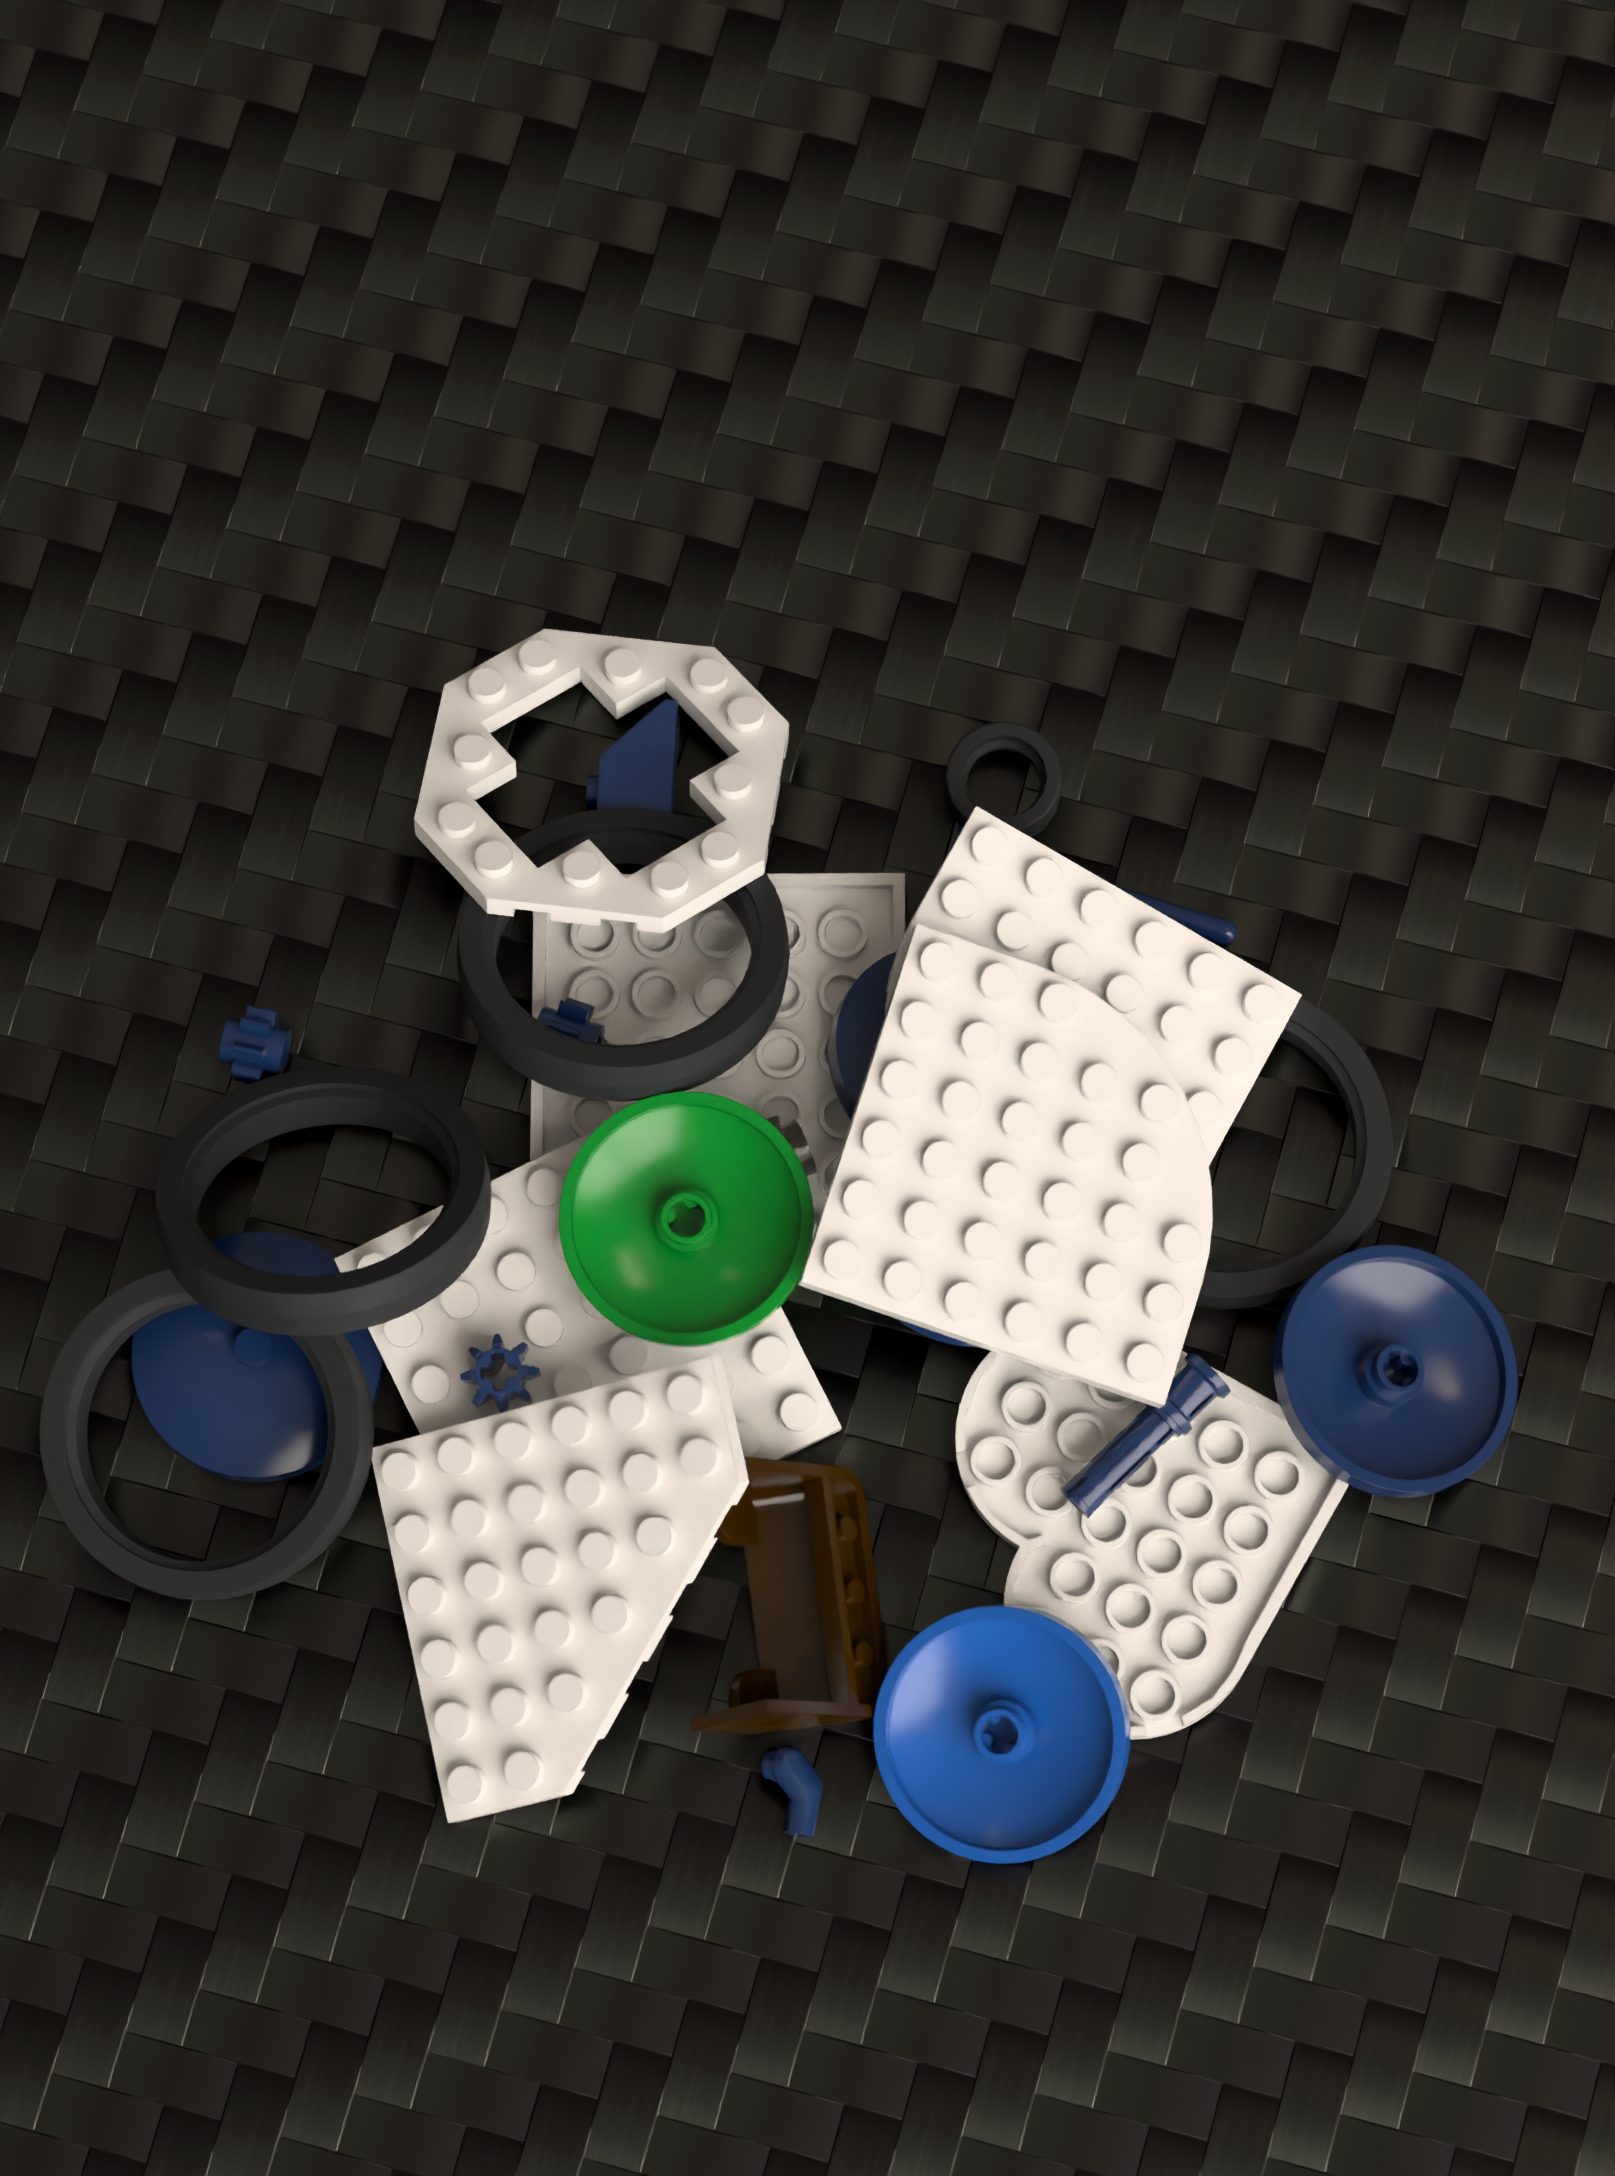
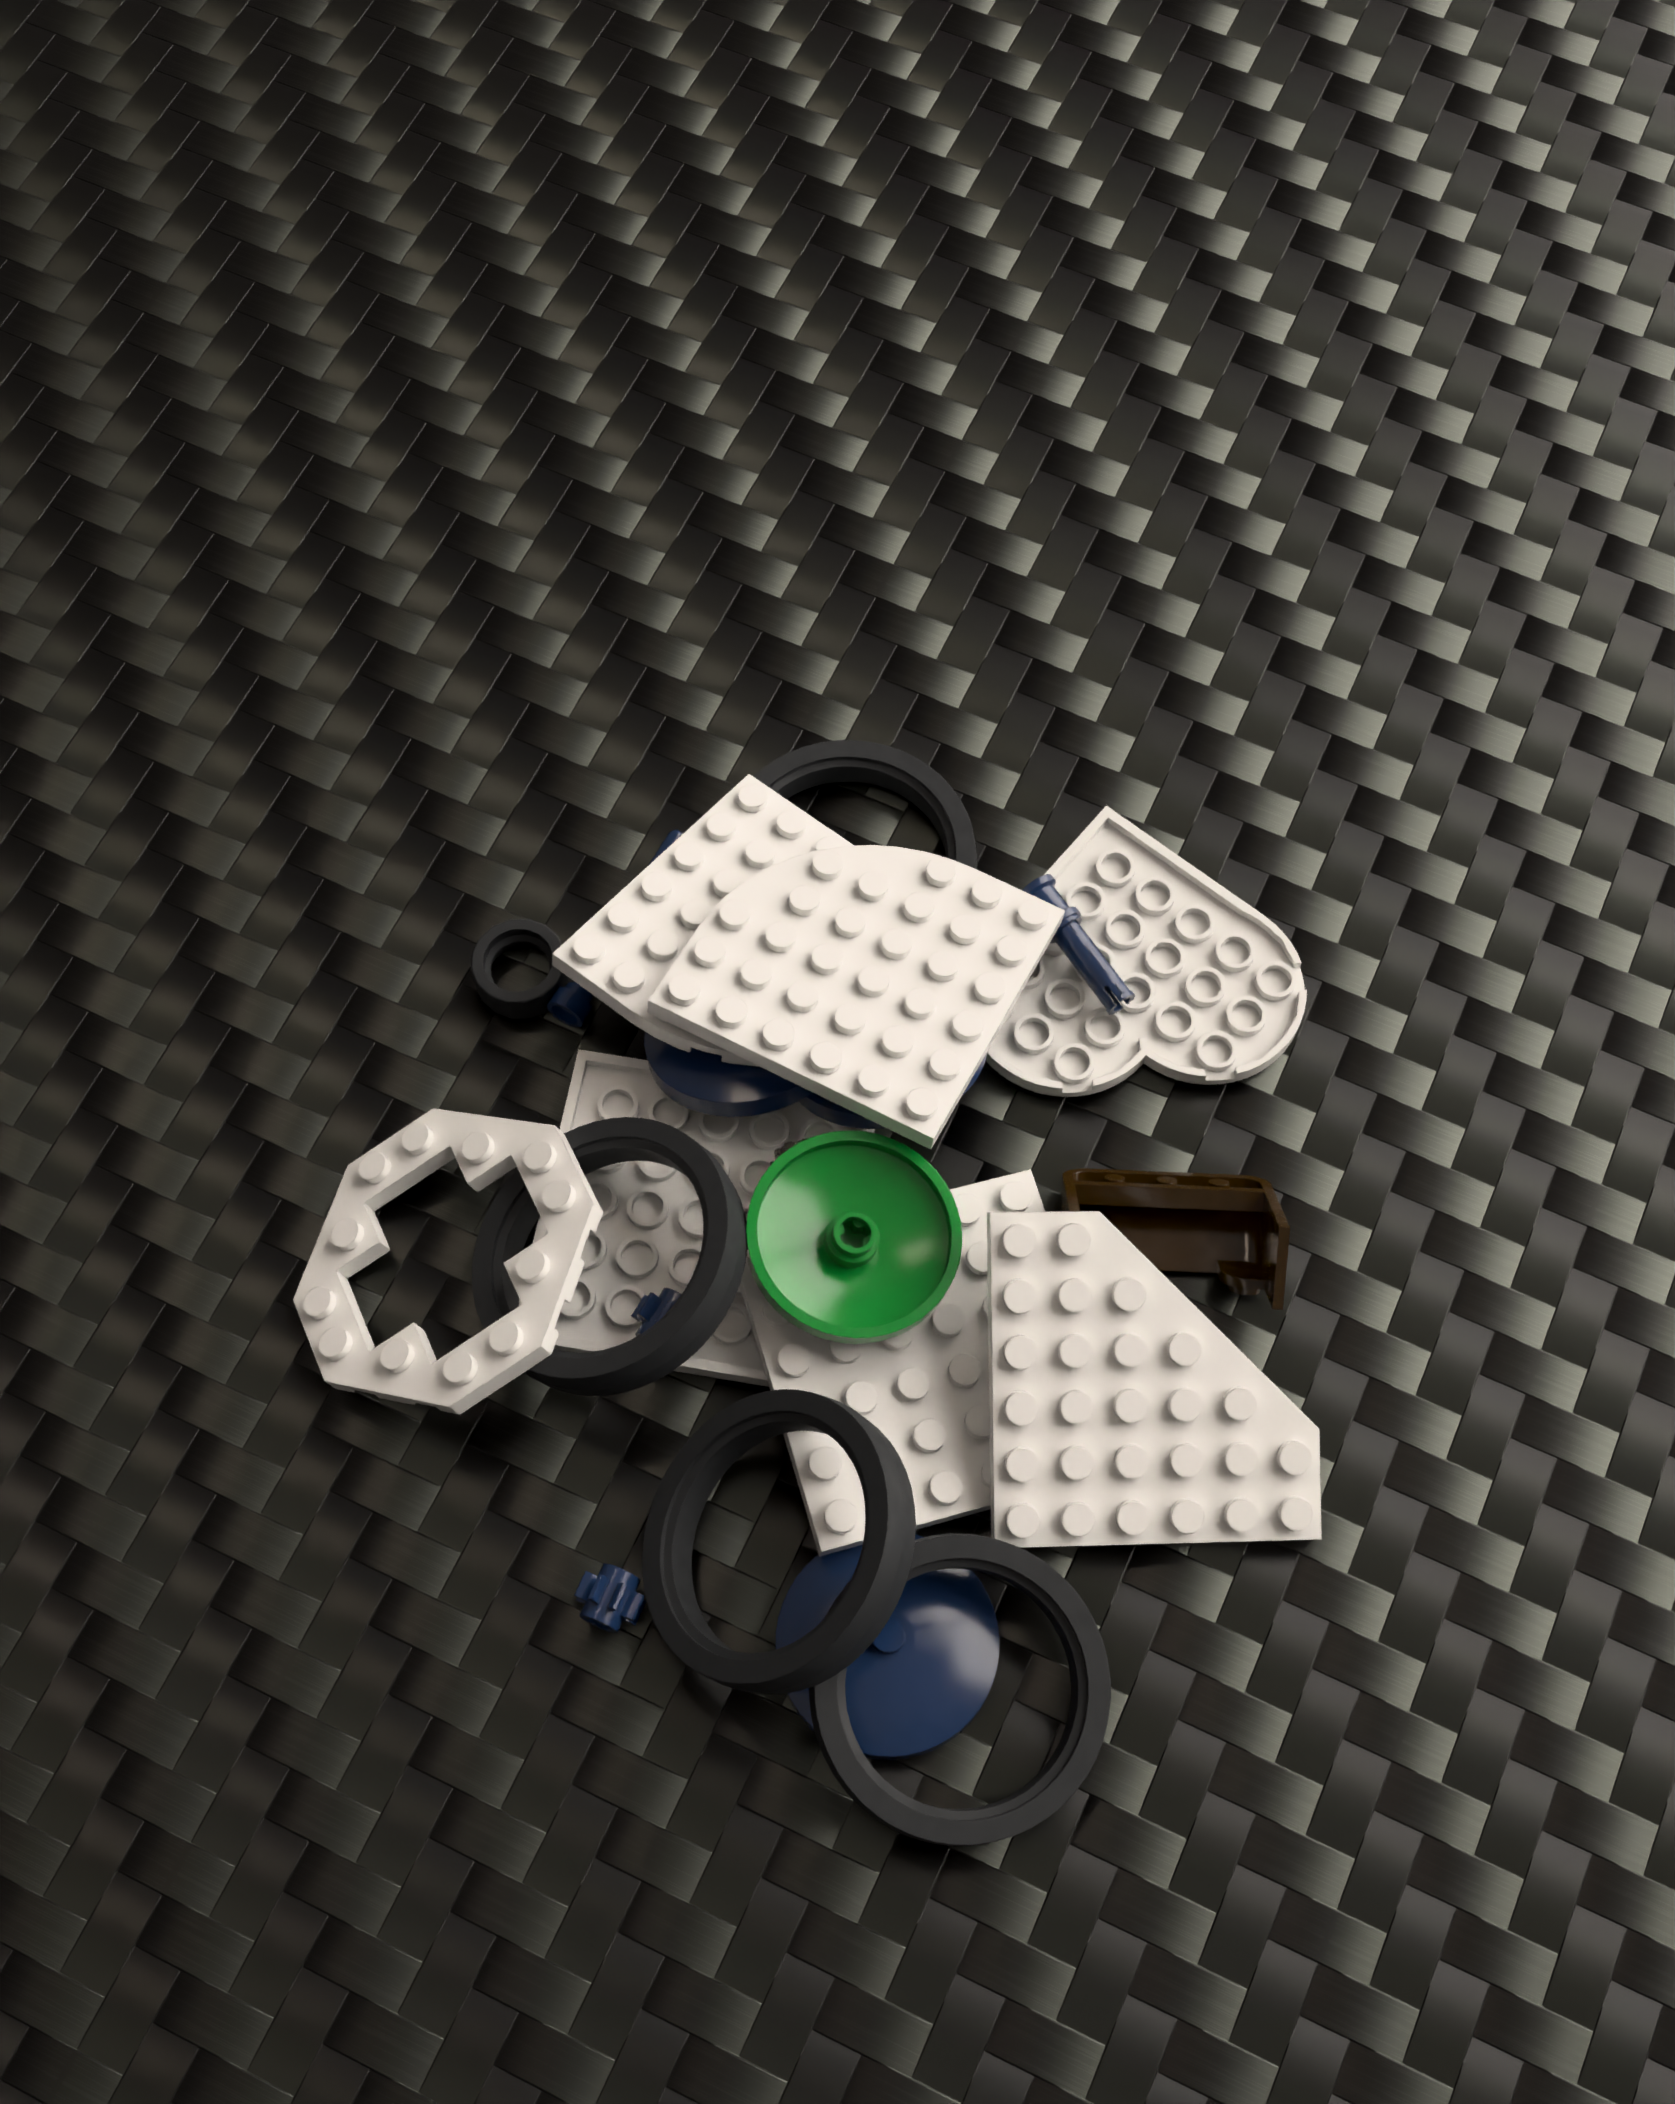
camera: 85 degrees left, 10 degrees down
dark blue gear [460,1334,541,1413] -> none
dark blue slope [586,699,680,814] -> none
dark blue arm [760,1745,823,1838] -> none
blue dish [873,1603,1131,1864] -> none
dark blue dish [1273,1245,1518,1498] -> none

